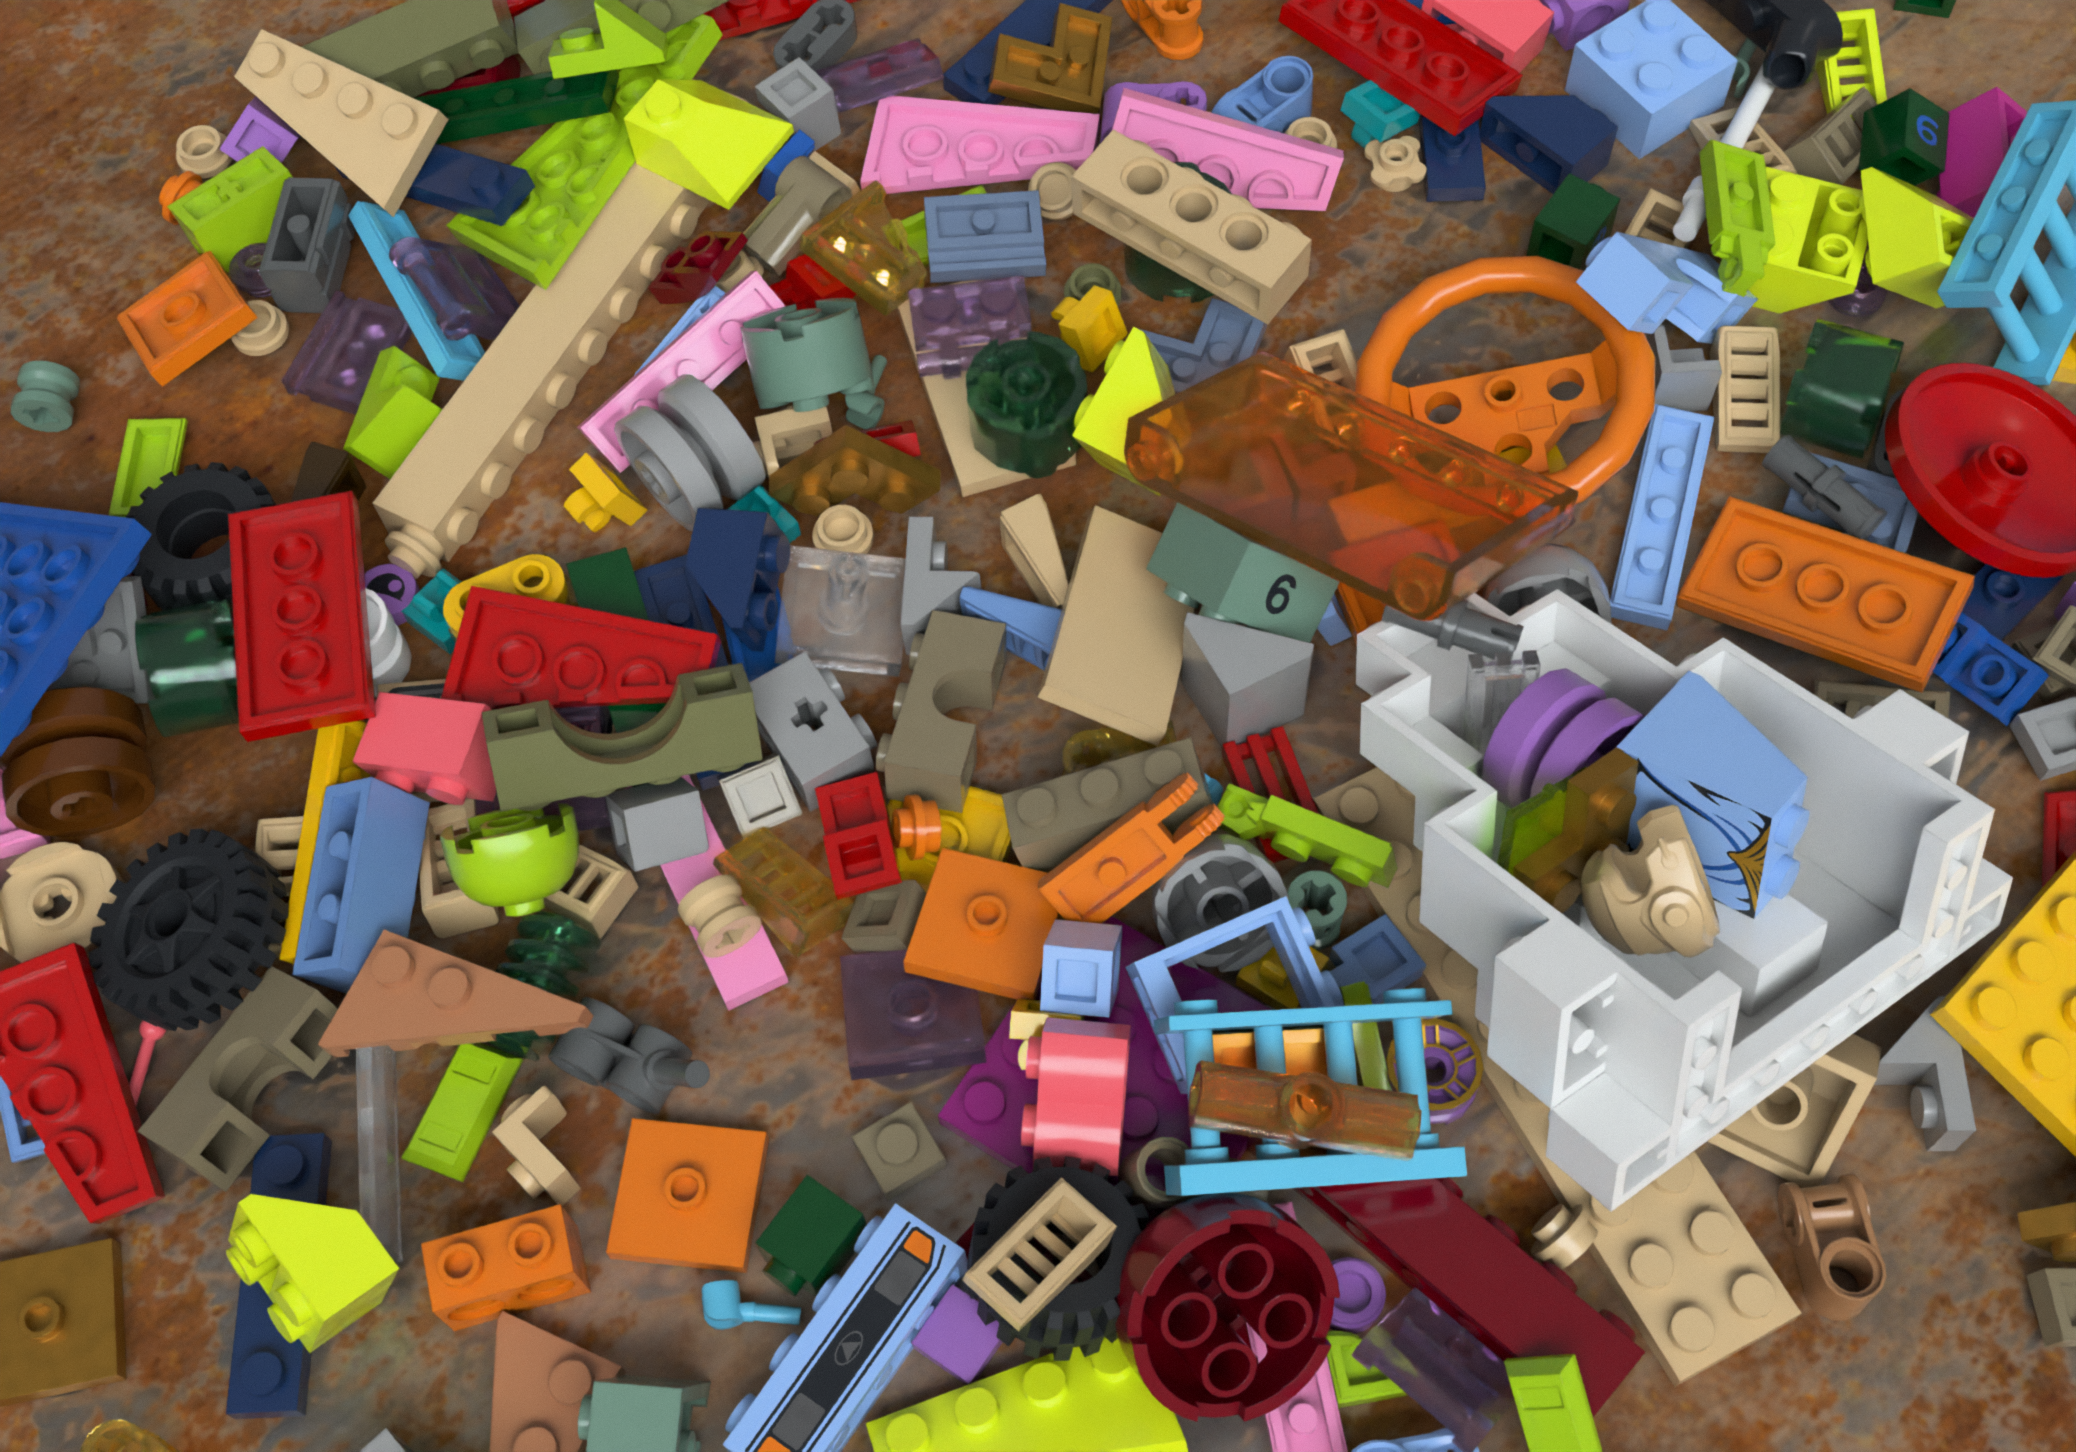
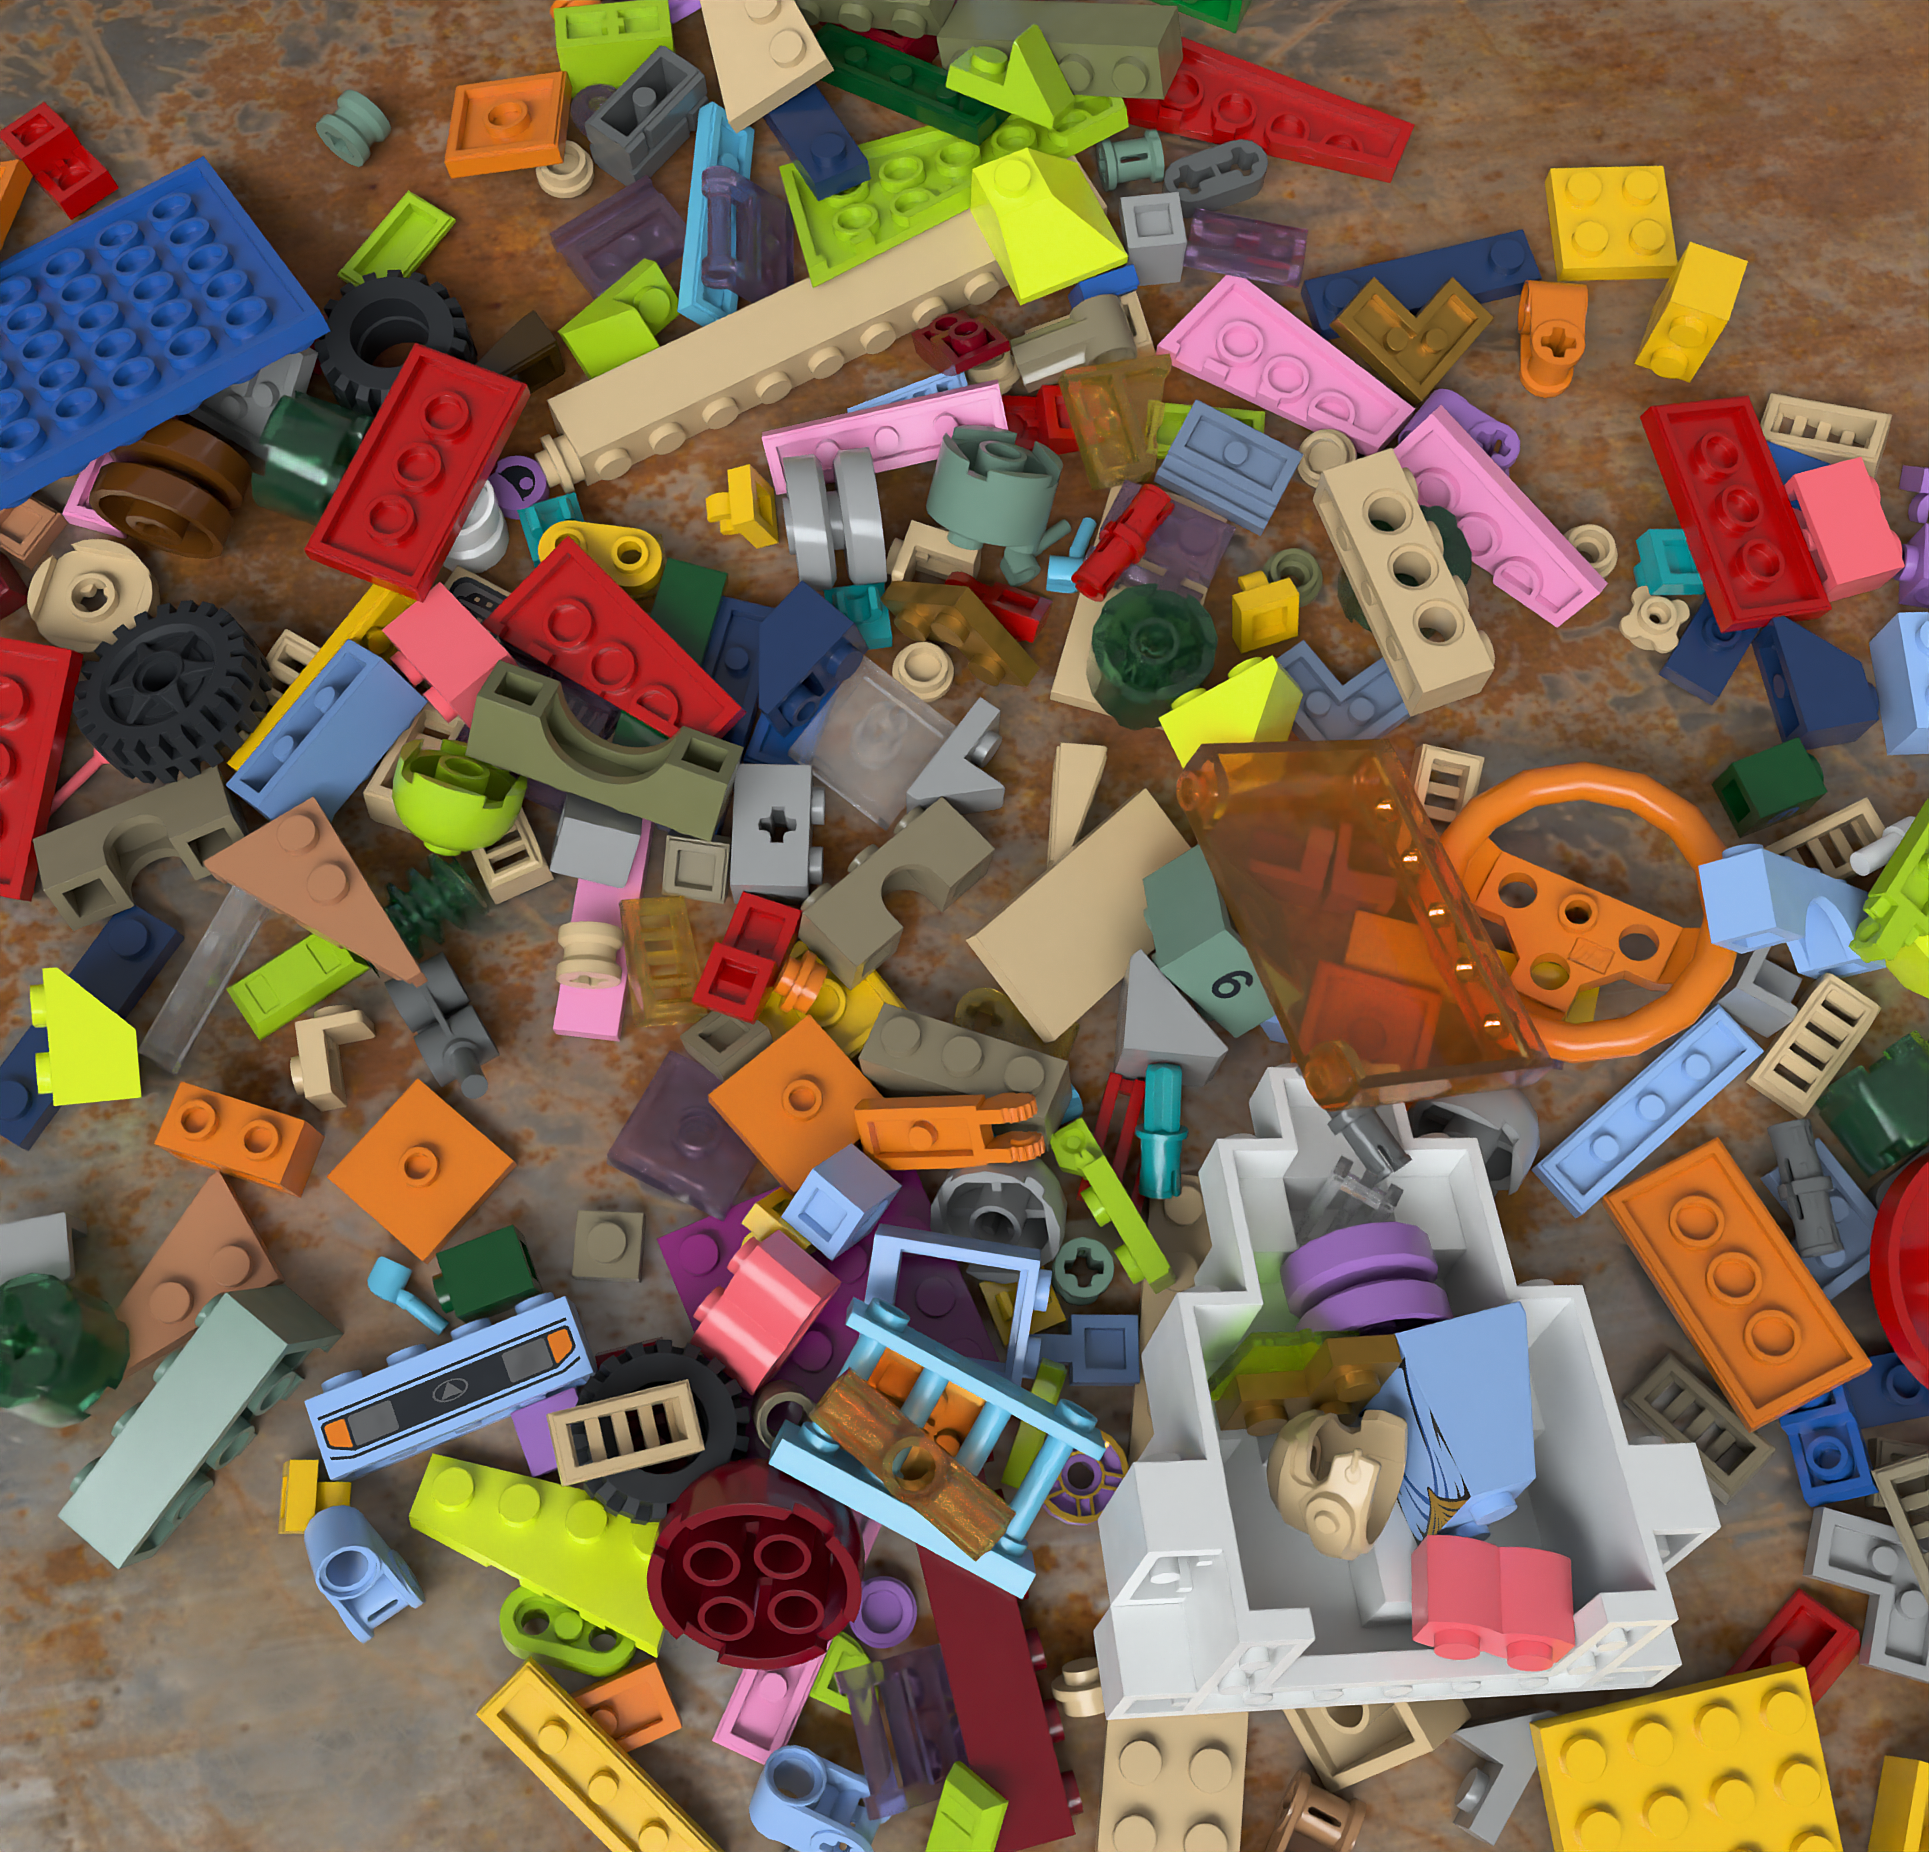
camera: 25 degrees right, 10 degrees up
medium blue slope [959,586,1062,671] -> none
medium blue piece [1211,56,1313,133] -> none
none -> medium azure hand [1046,517,1097,594]
none -> red pin [1071,483,1175,602]
none -> sand green bush [1096,129,1165,192]
none -> teal axle [1135,1063,1189,1199]
none -> coral brick [1411,1535,1575,1672]

